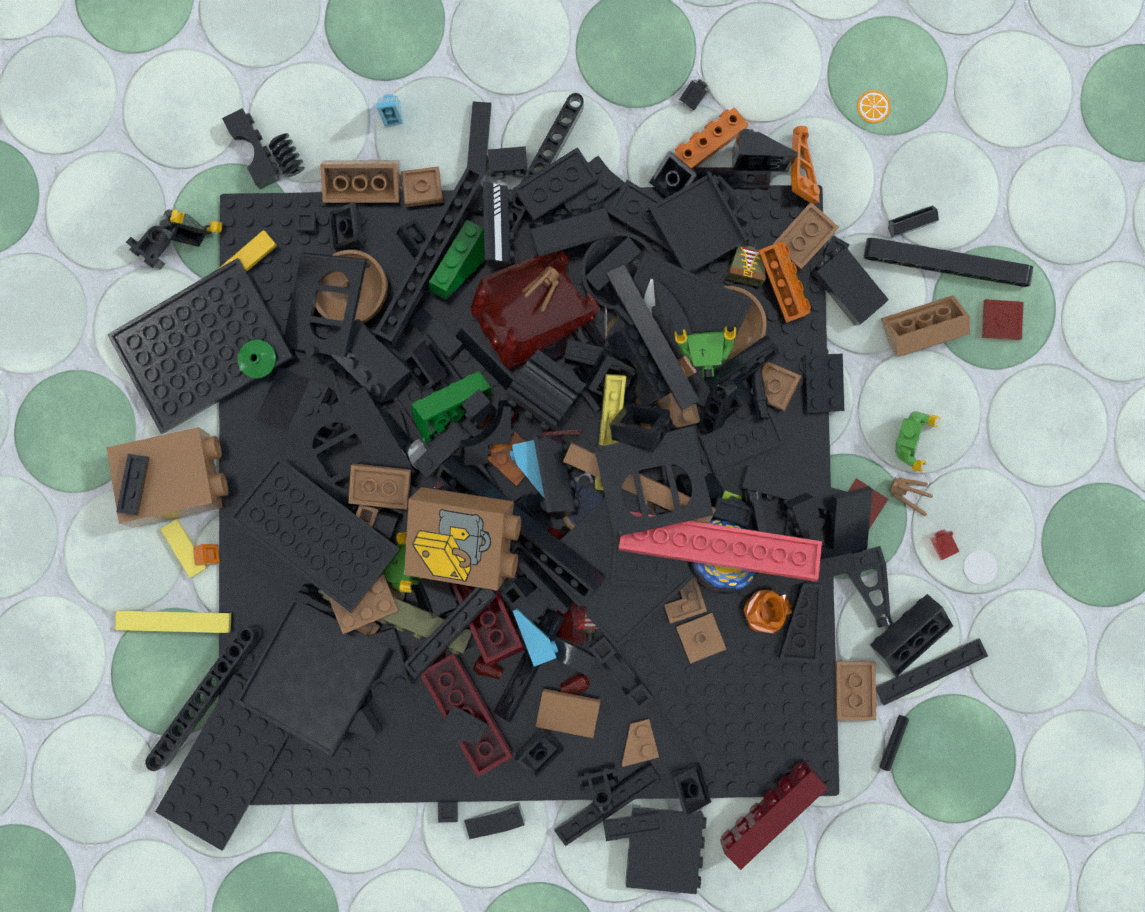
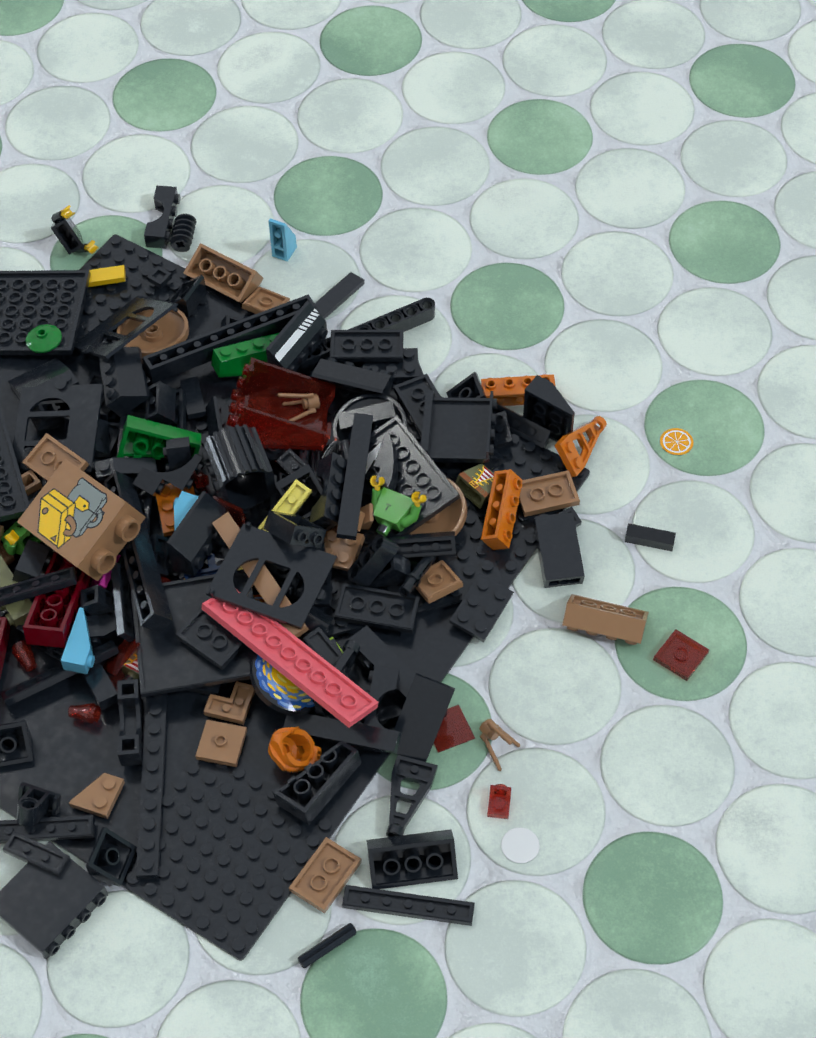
camera: 35 degrees right, 30 degrees down
black pin [126,226,171,269] -> none
black brick [488,146,528,179] -> none
medium nougat tile [536,689,601,738] -> none
black bracket [679,79,710,110] -> none
dark red brick [720,760,828,870] -> none
black beam [863,238,1034,287] -> none
bright green torso [895,411,941,472] -> none

